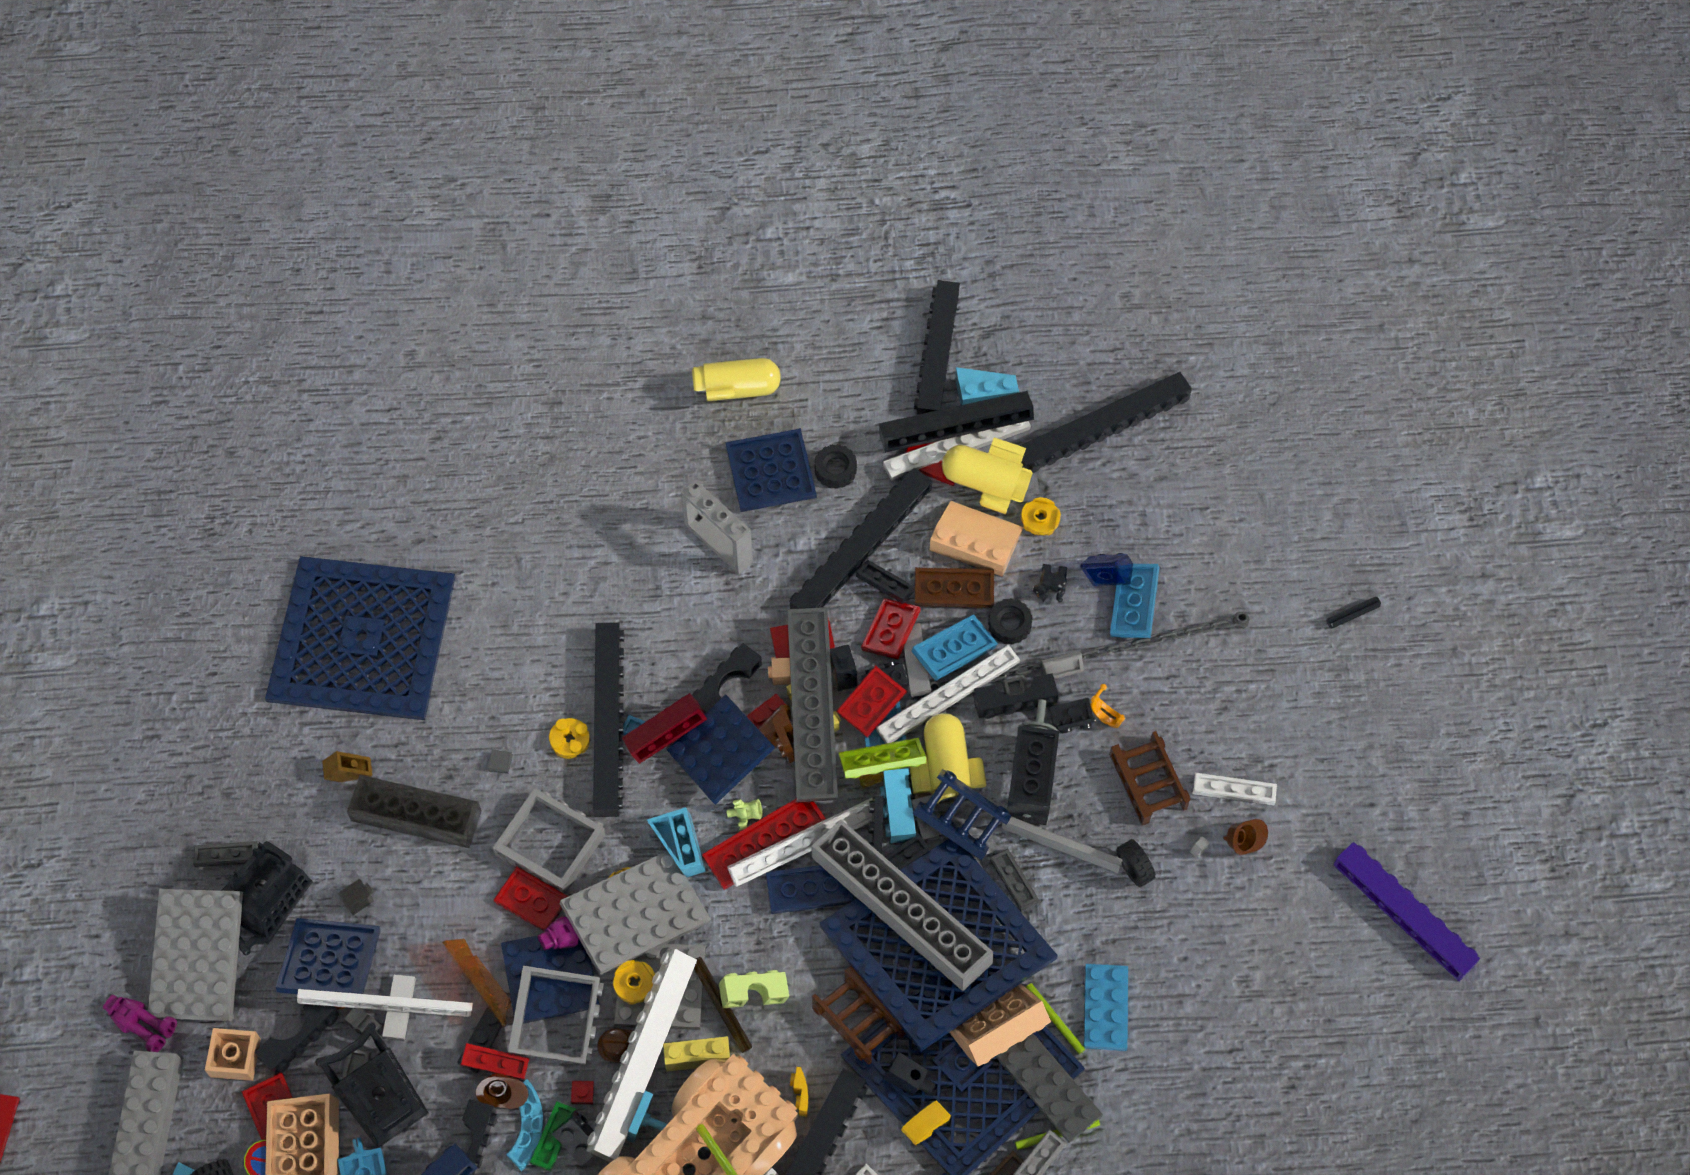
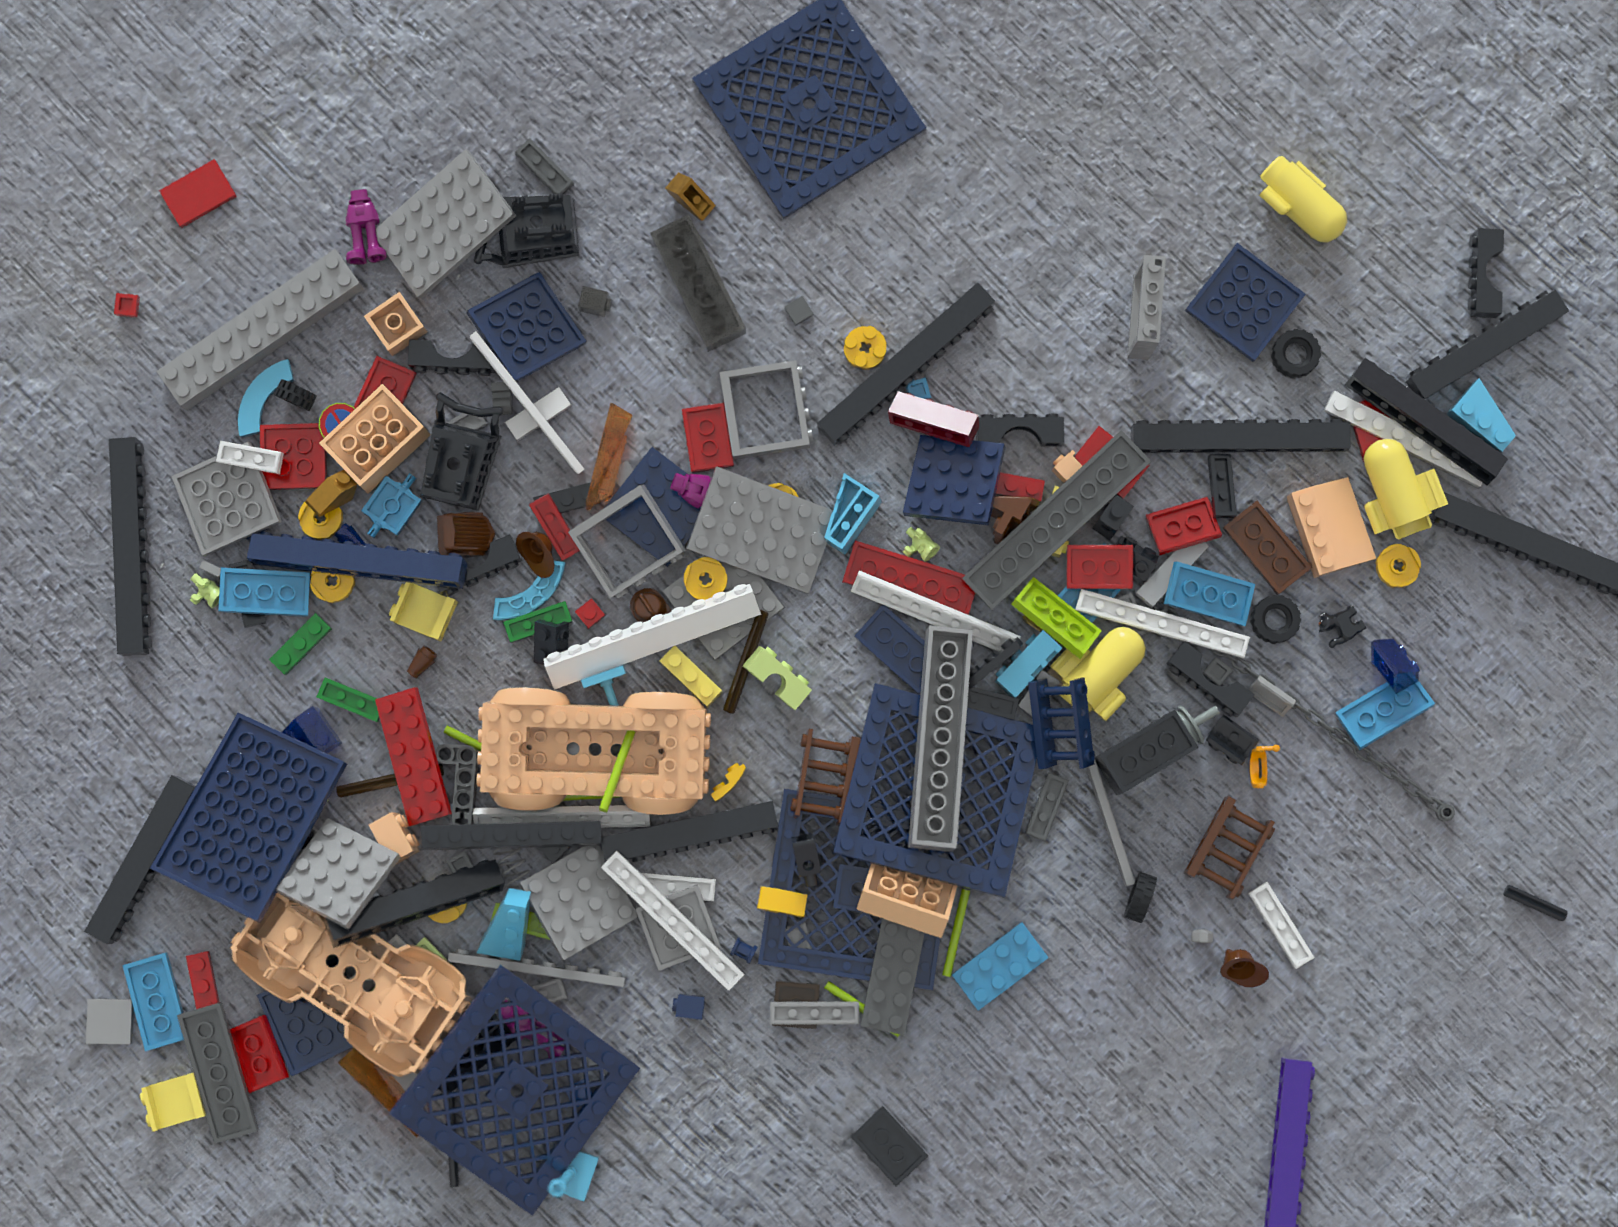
camera: 50 degrees right, 20 degrees up
none -> reddish brown piece [437,512,496,558]
none -> black arch [1468,228,1504,318]

